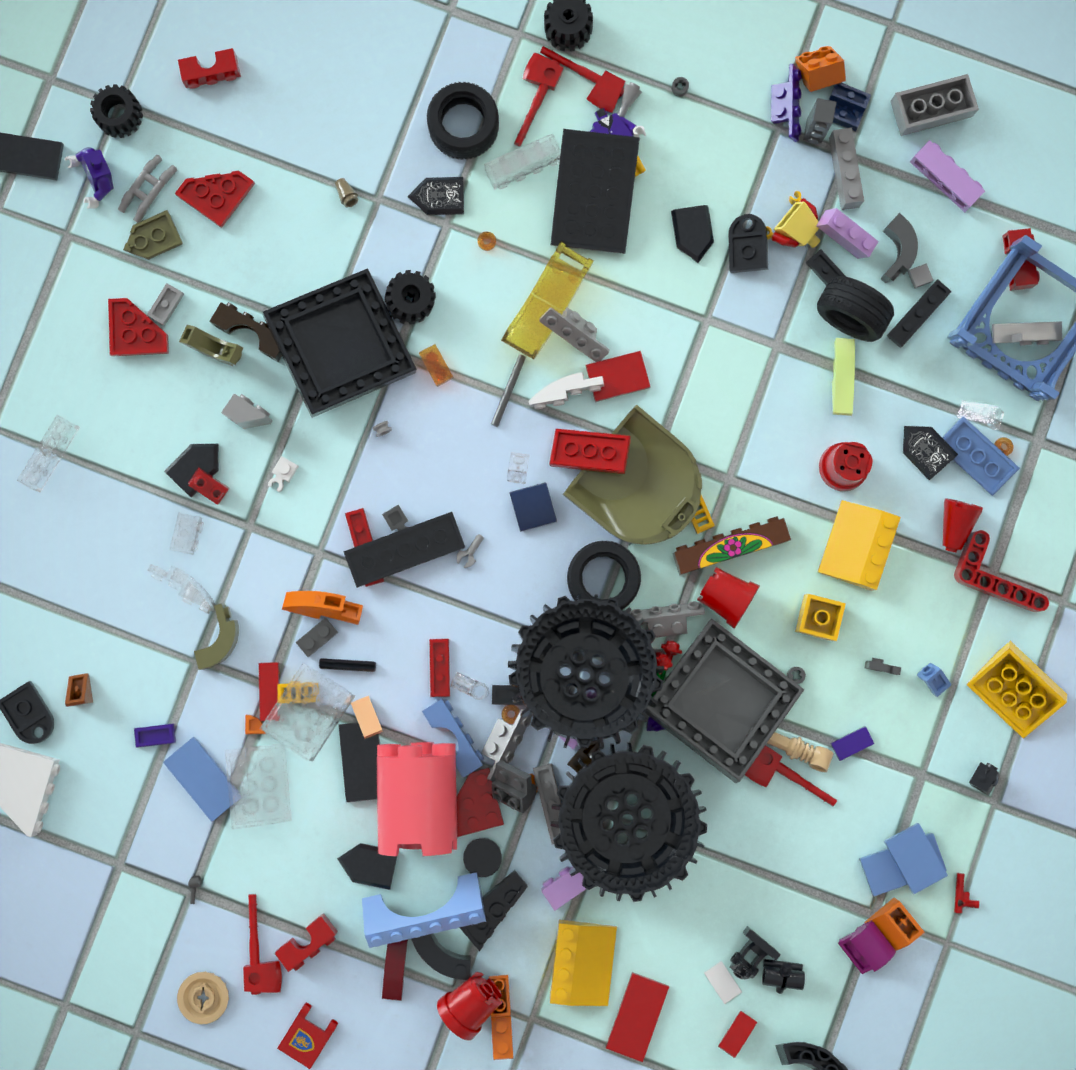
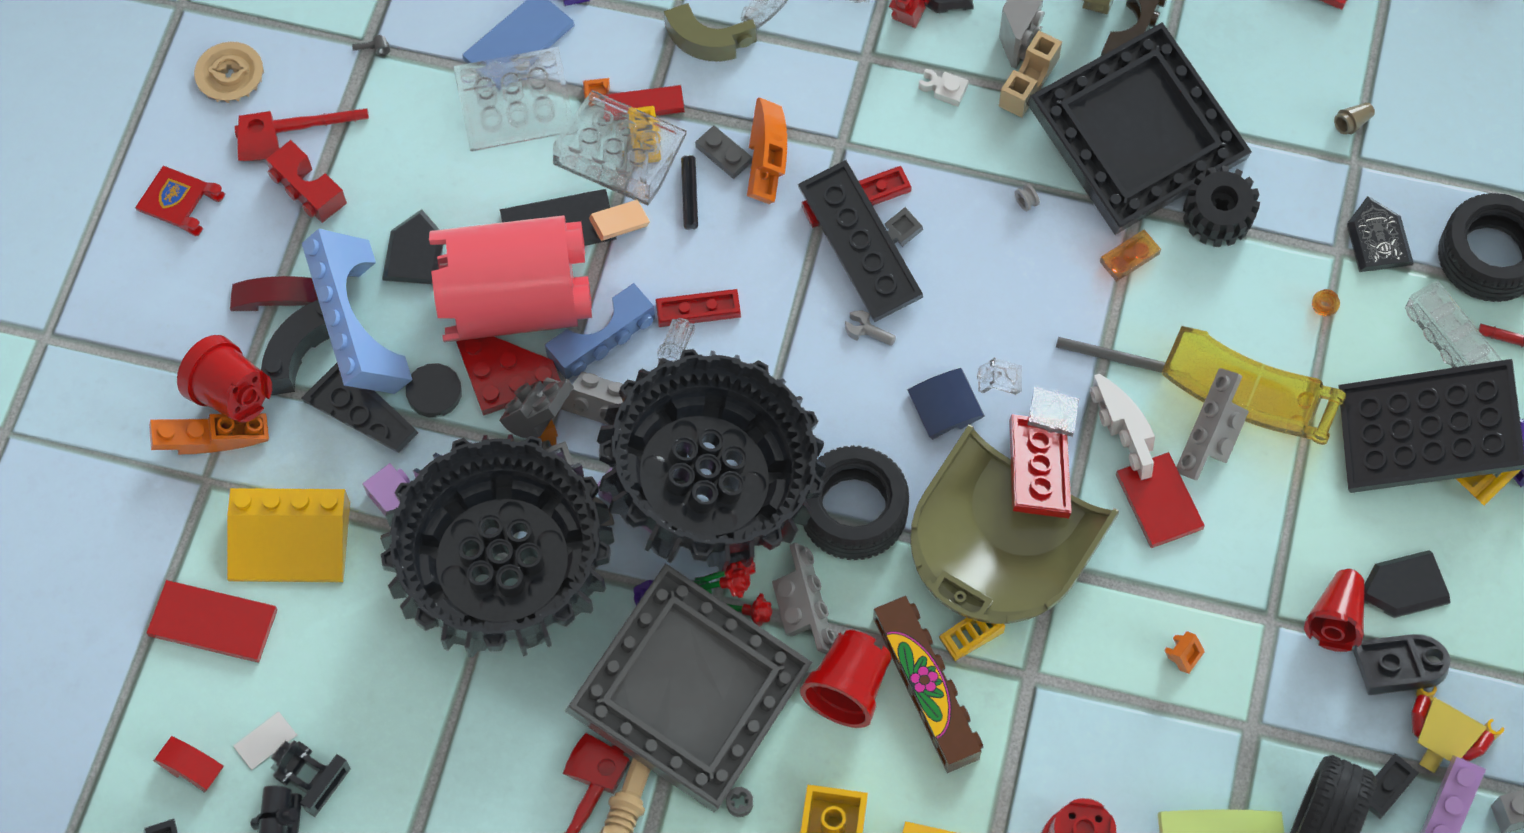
camera: 90 degrees right, 20 degrees down
none -> tan arch [999,31,1062,118]
none -> clear piece [1027,387,1079,437]
none -> orange tile [1164,631,1205,674]
none -> red cone [1304,569,1364,652]

